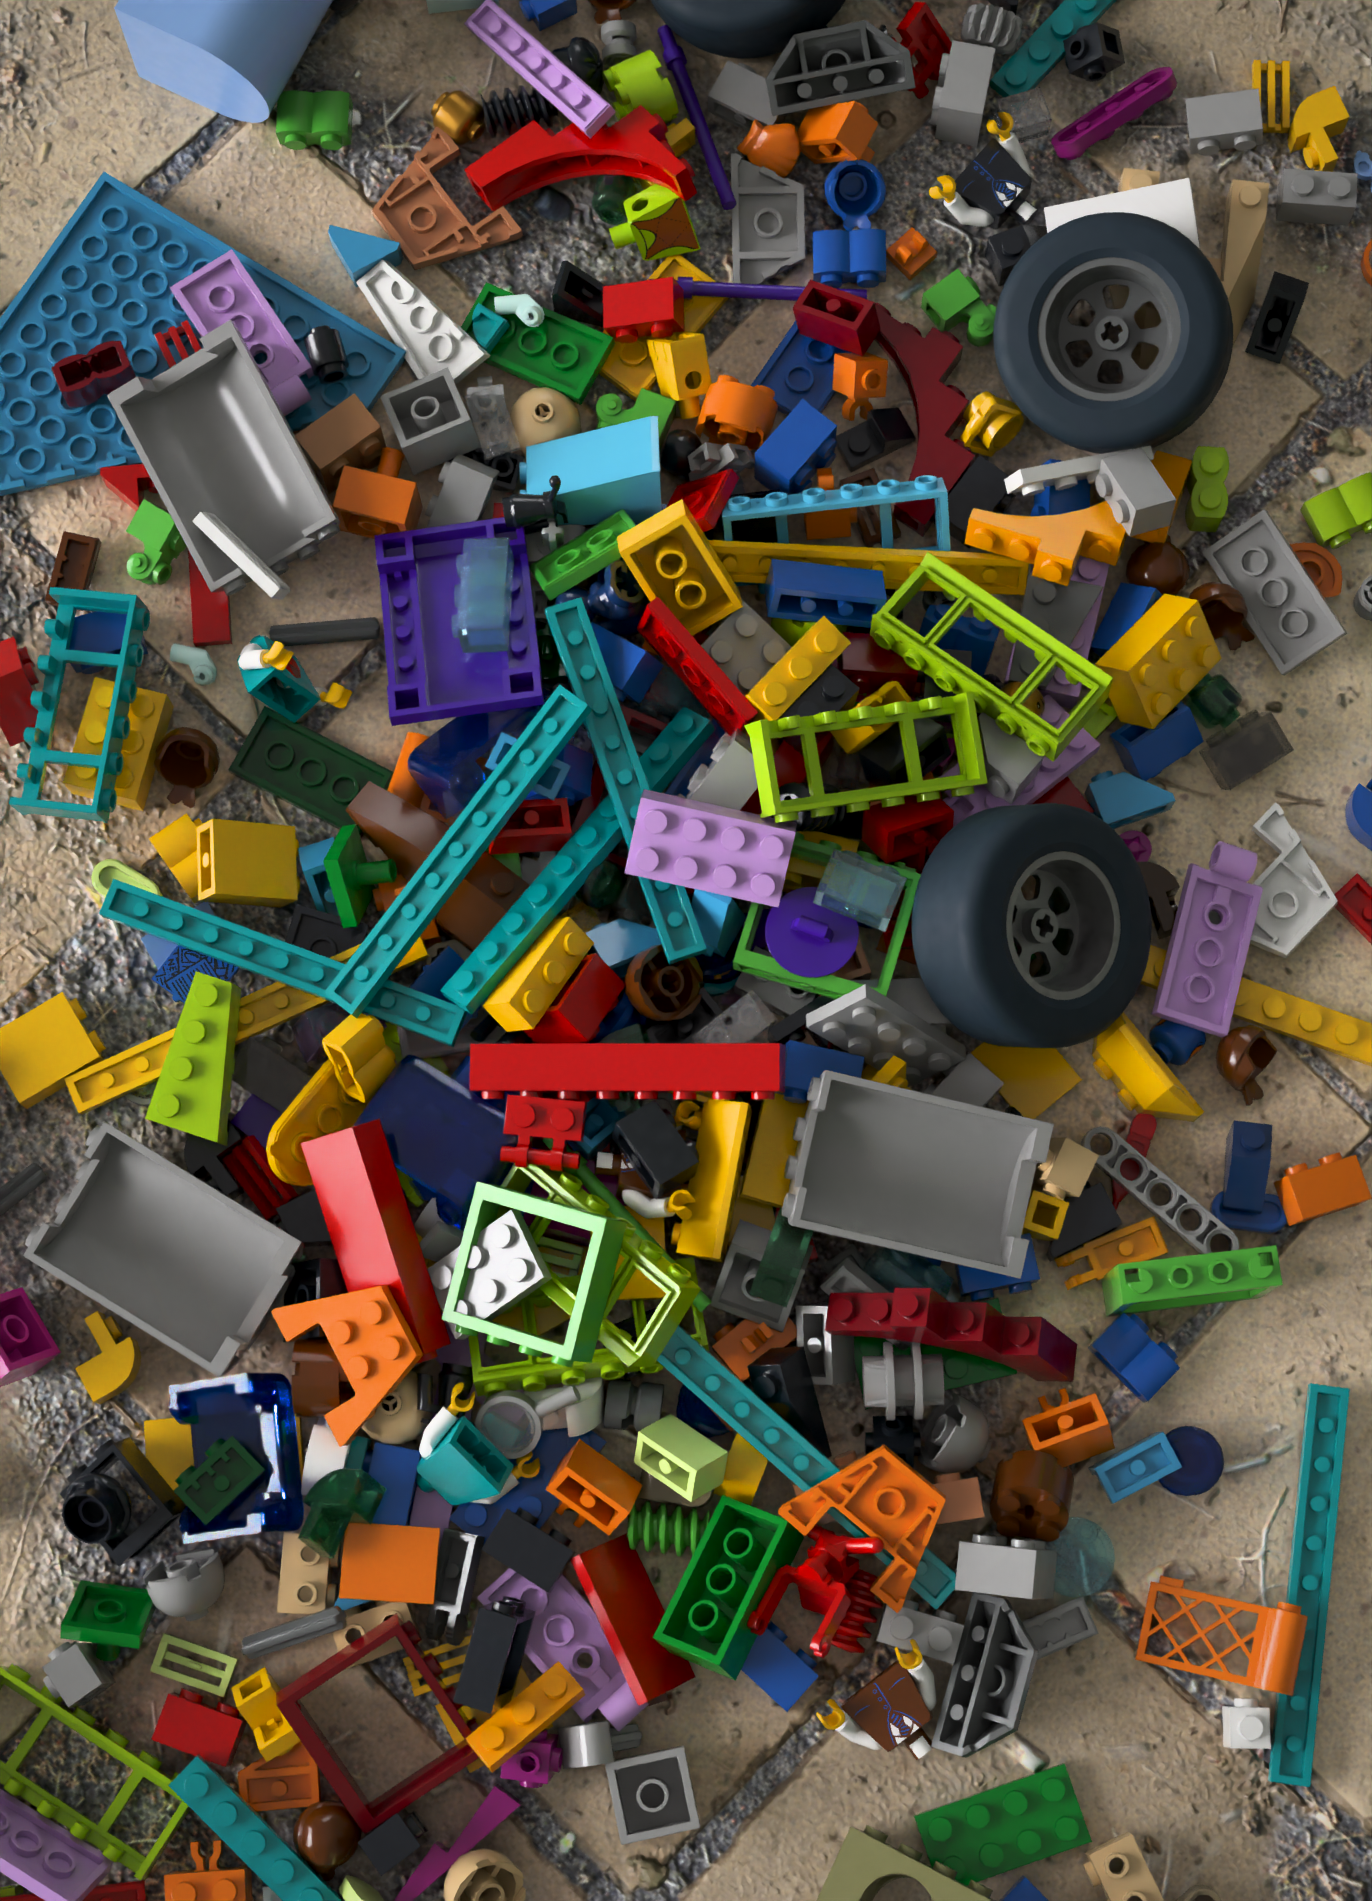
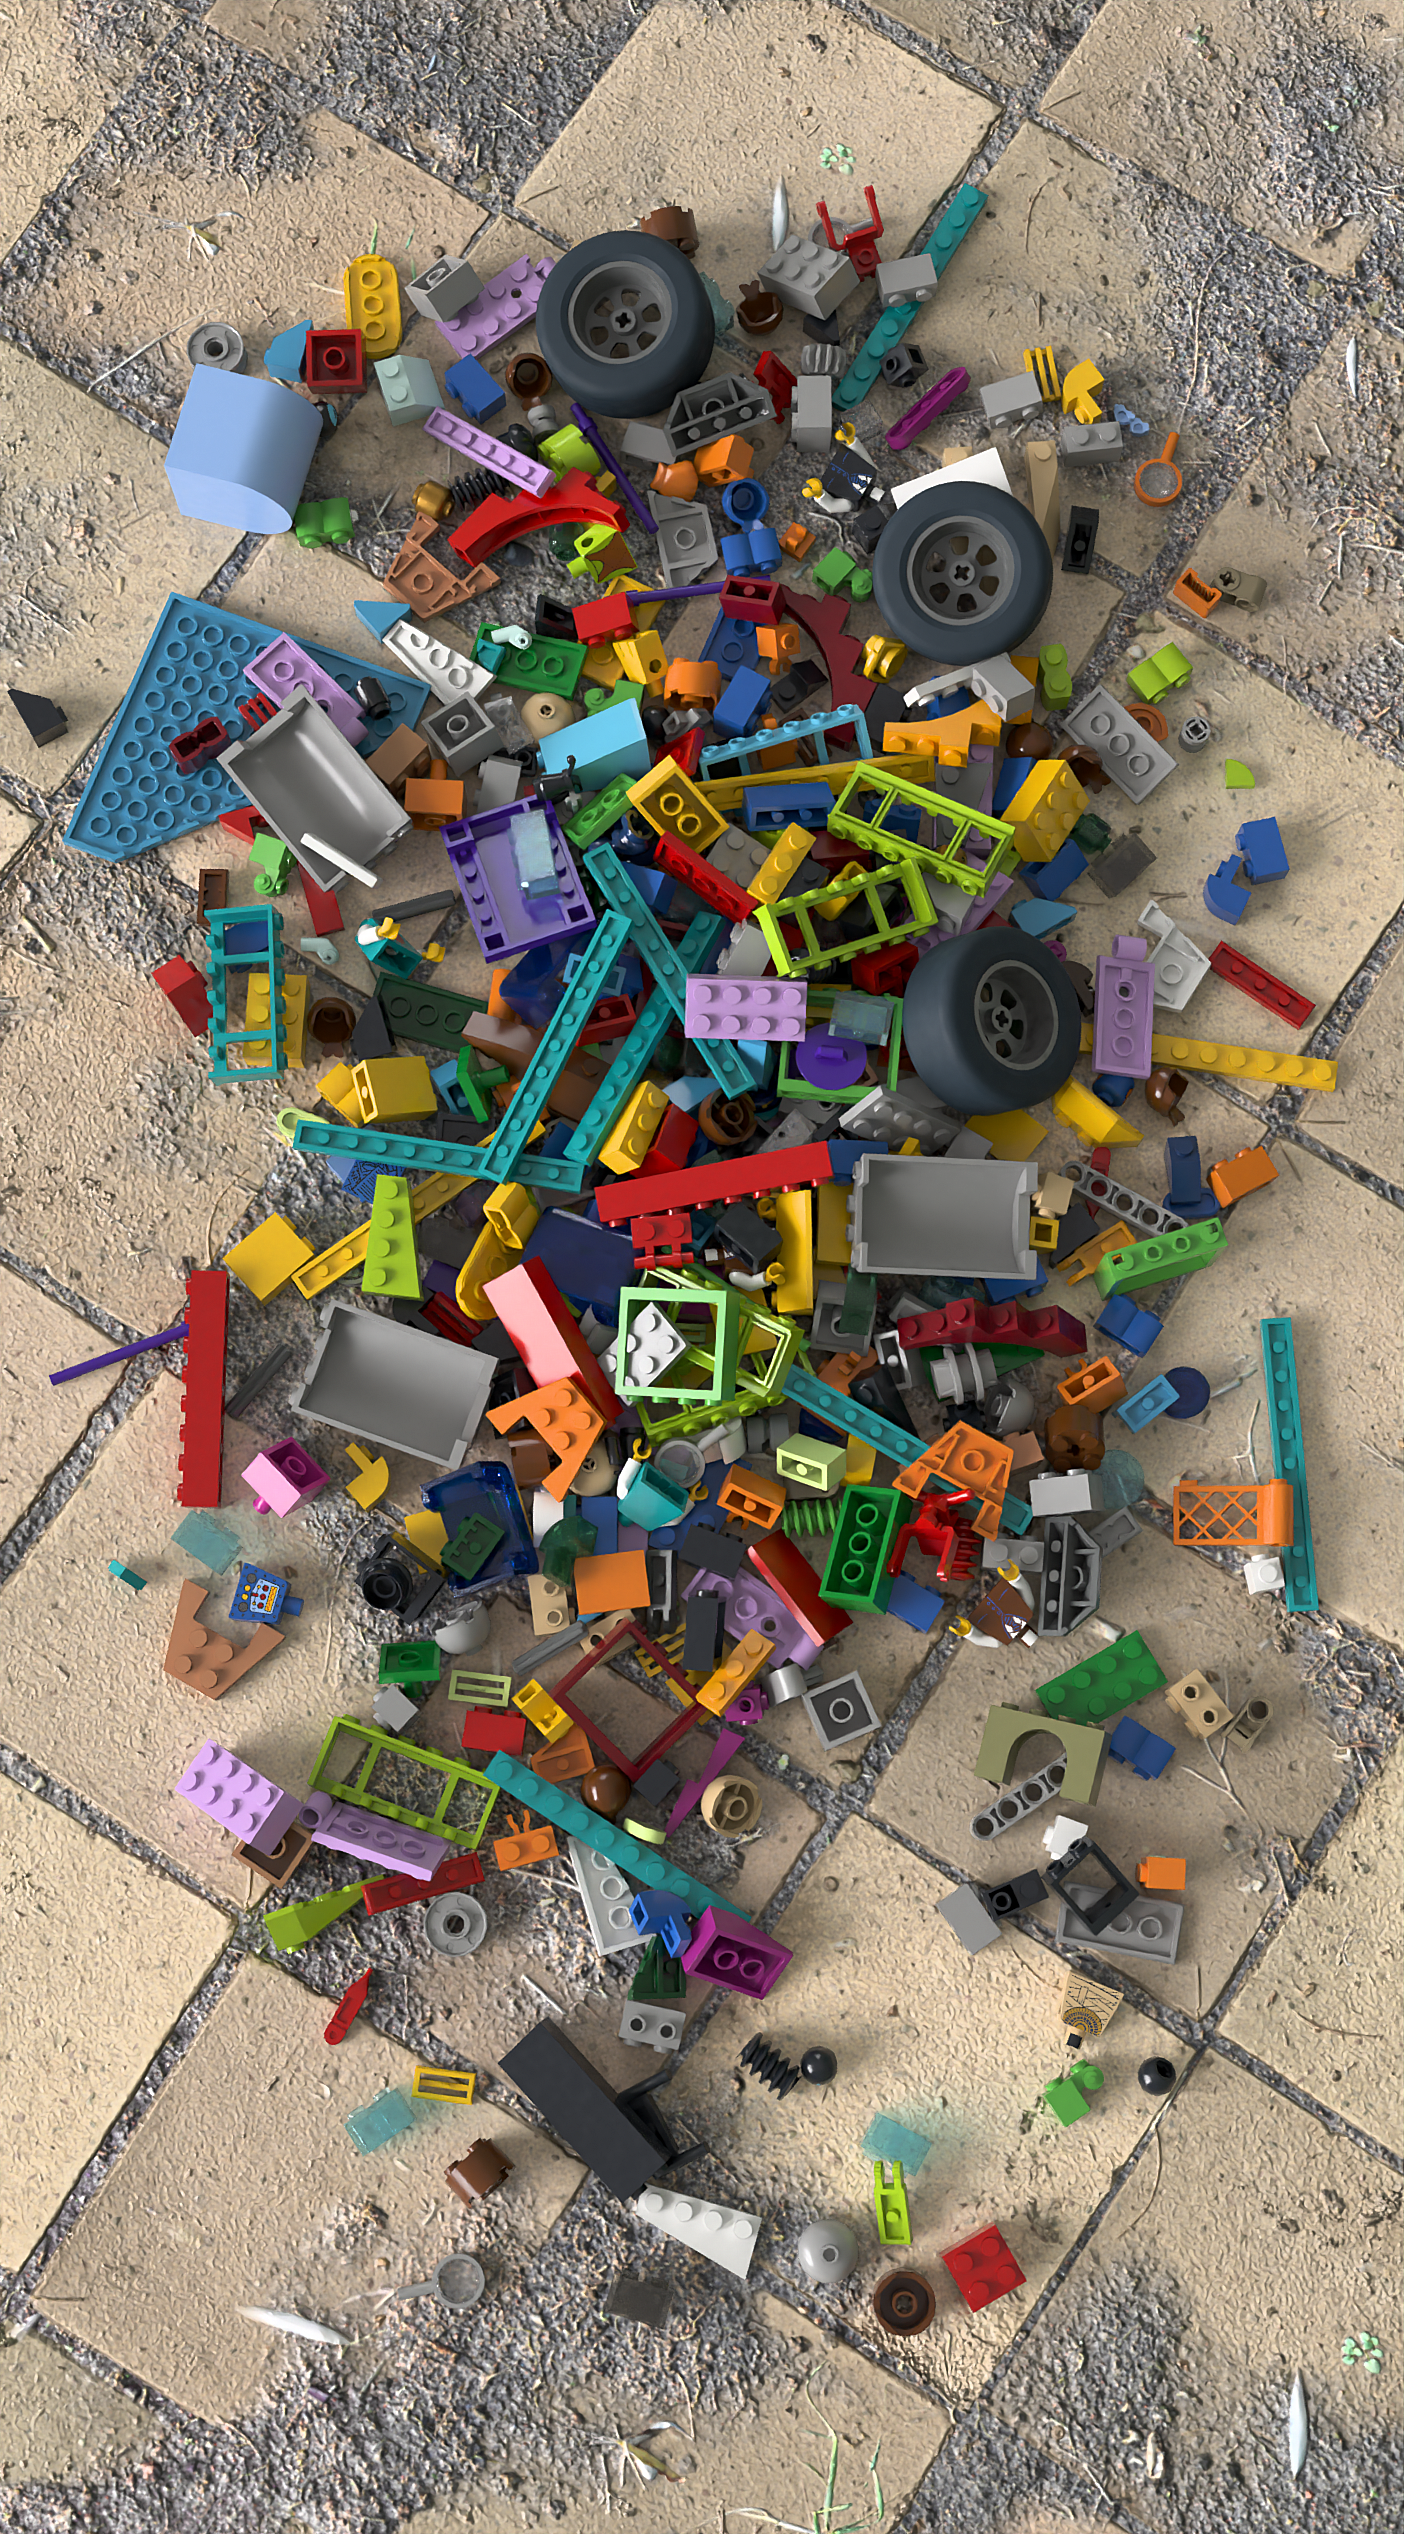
camera: 15 degrees left, 0 degrees up
none -> black slope [350,995,398,1061]

